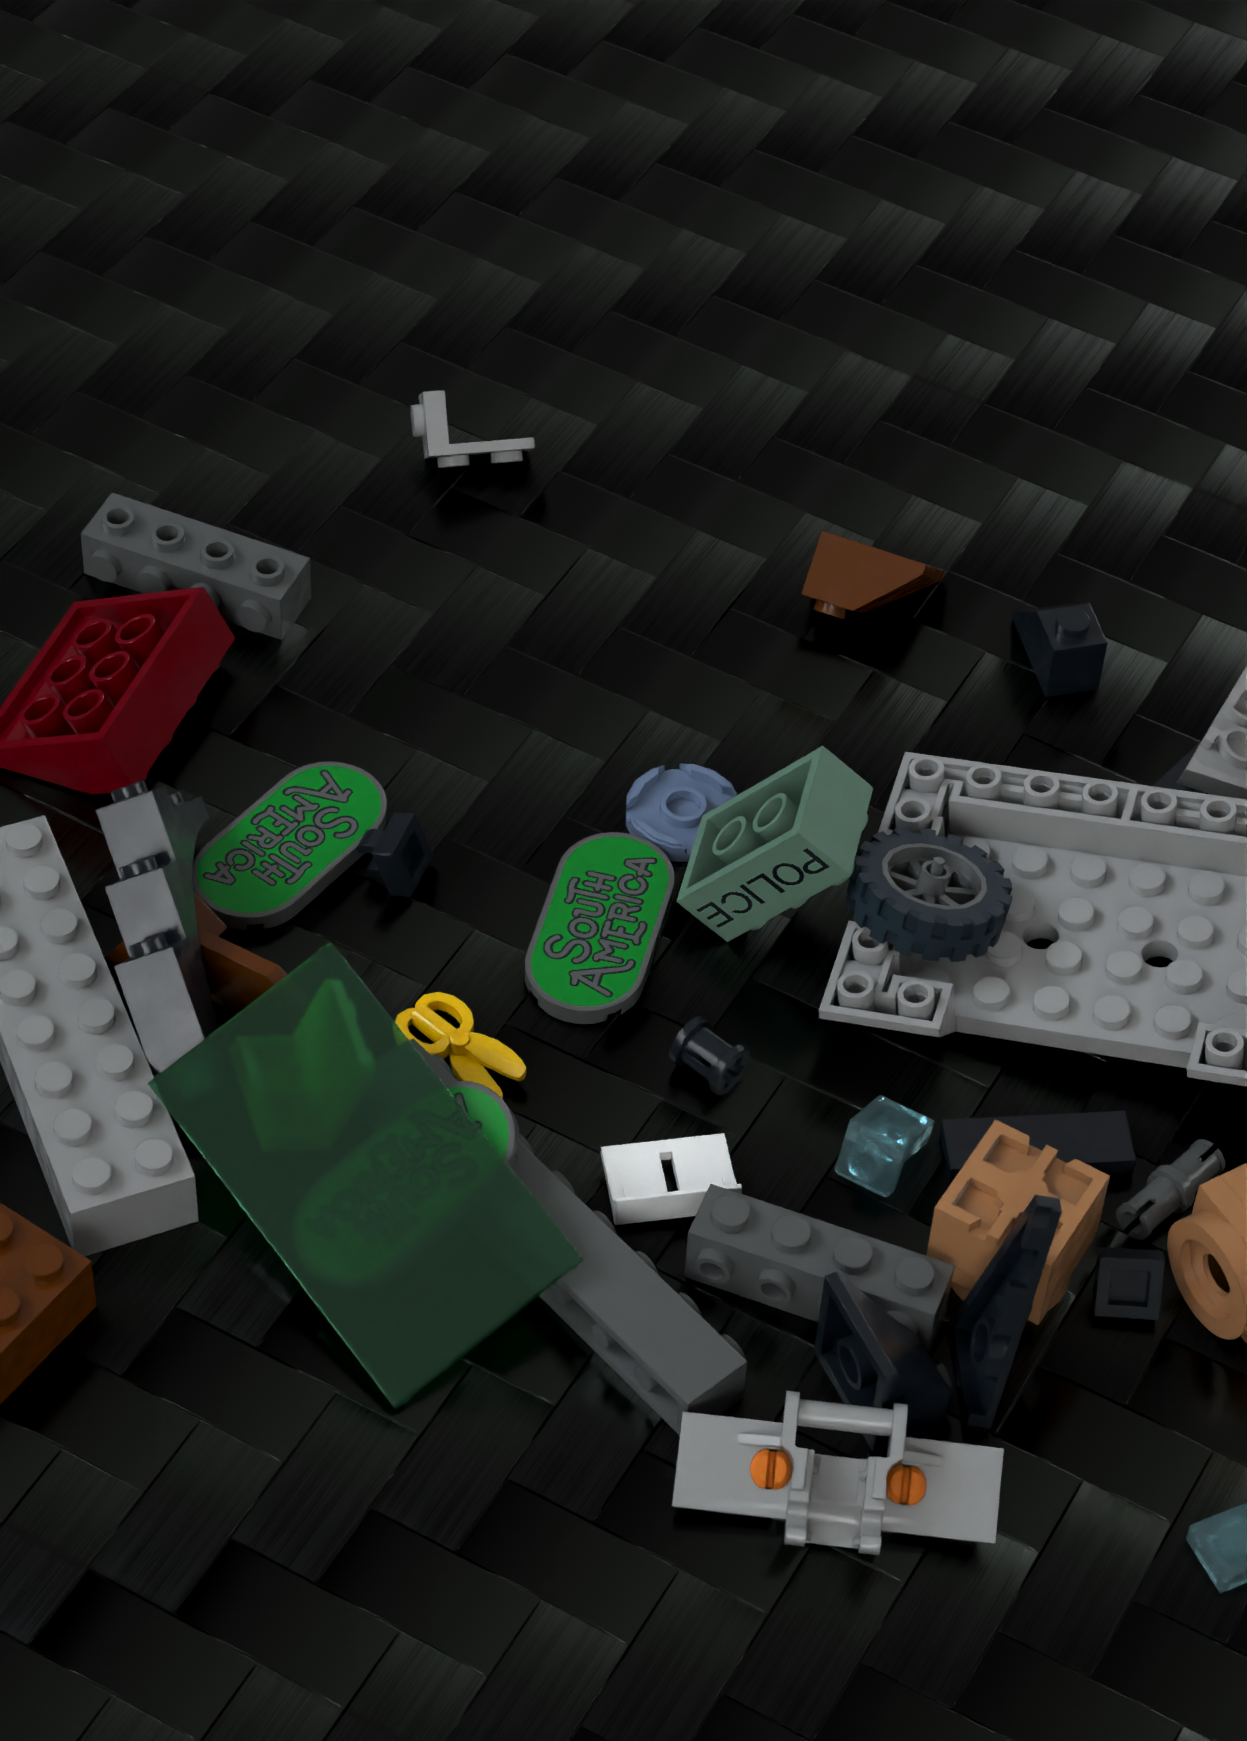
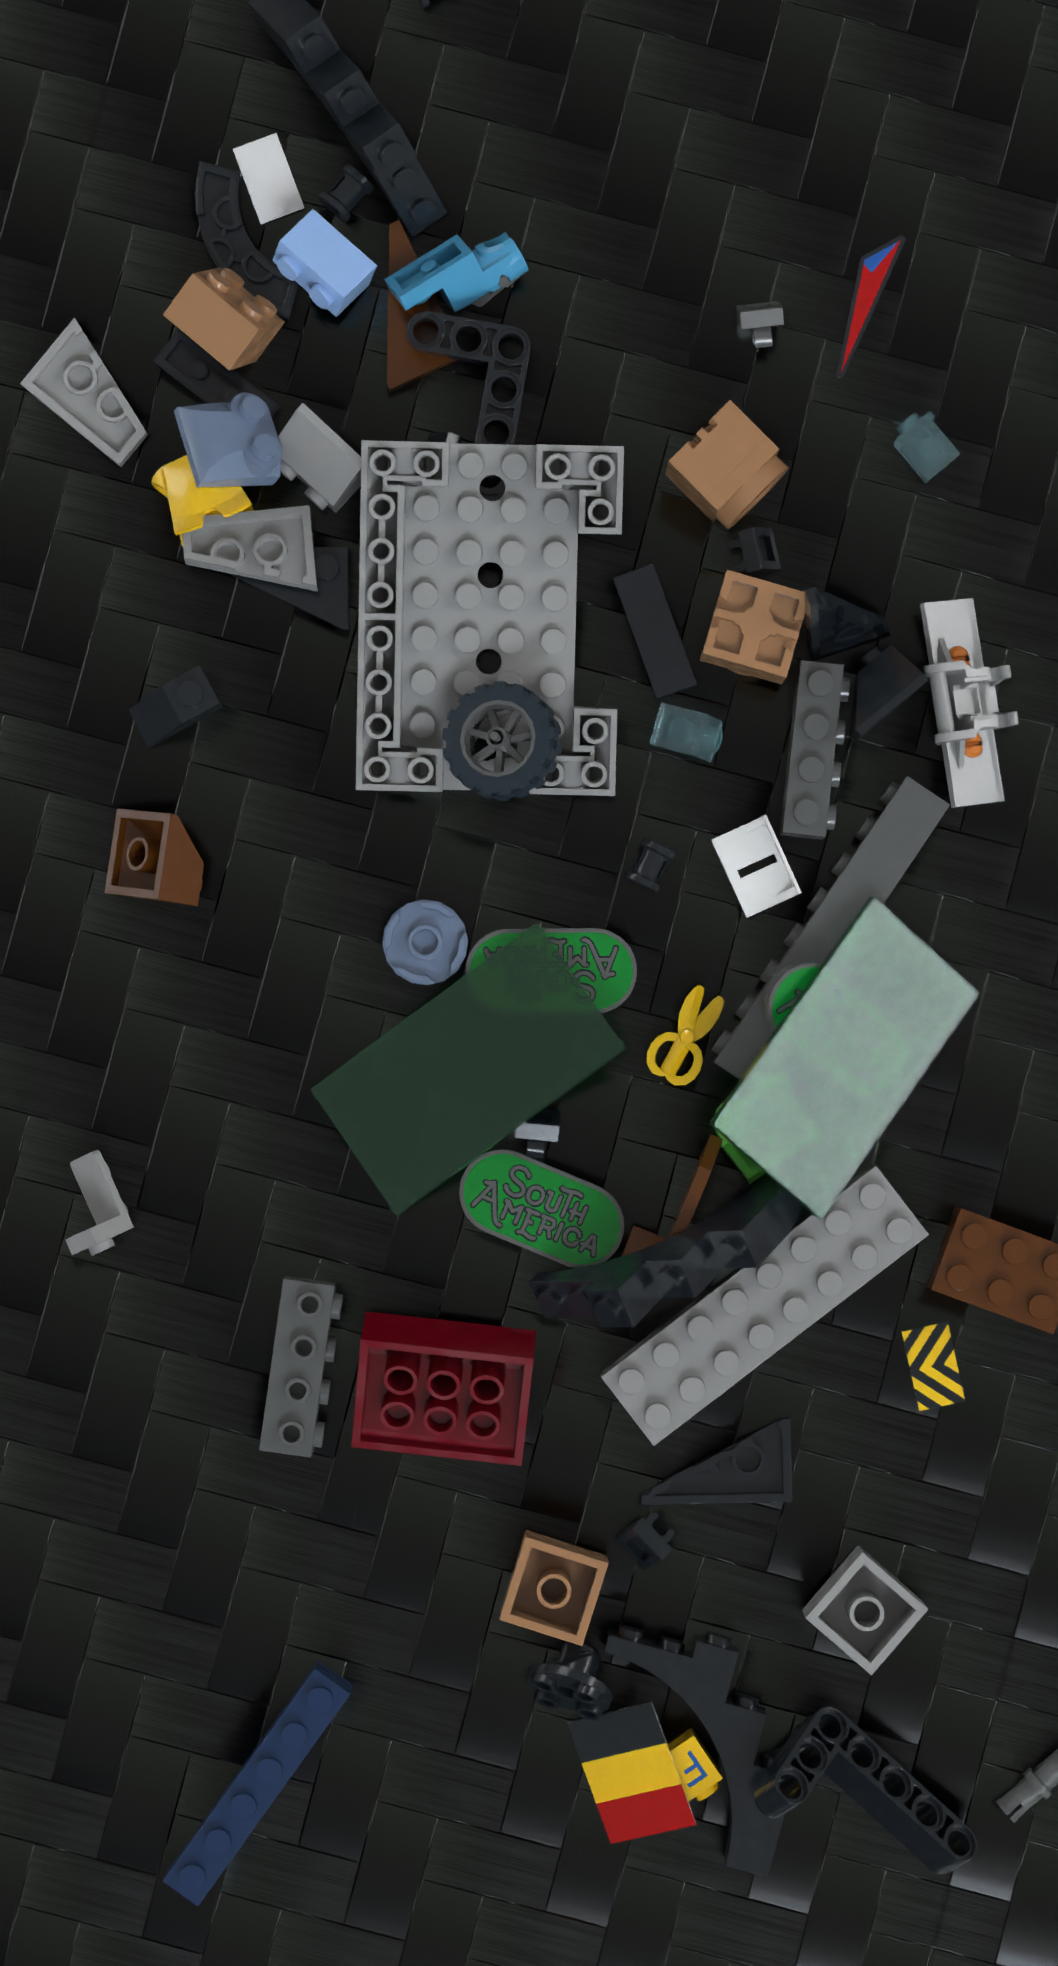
camera: 95 degrees left, 40 degrees up
sand green brick [676,746,873,942] -> none
dark grey pin [1116,1139,1225,1240] -> none
none -> clear green piece [310,923,626,1215]

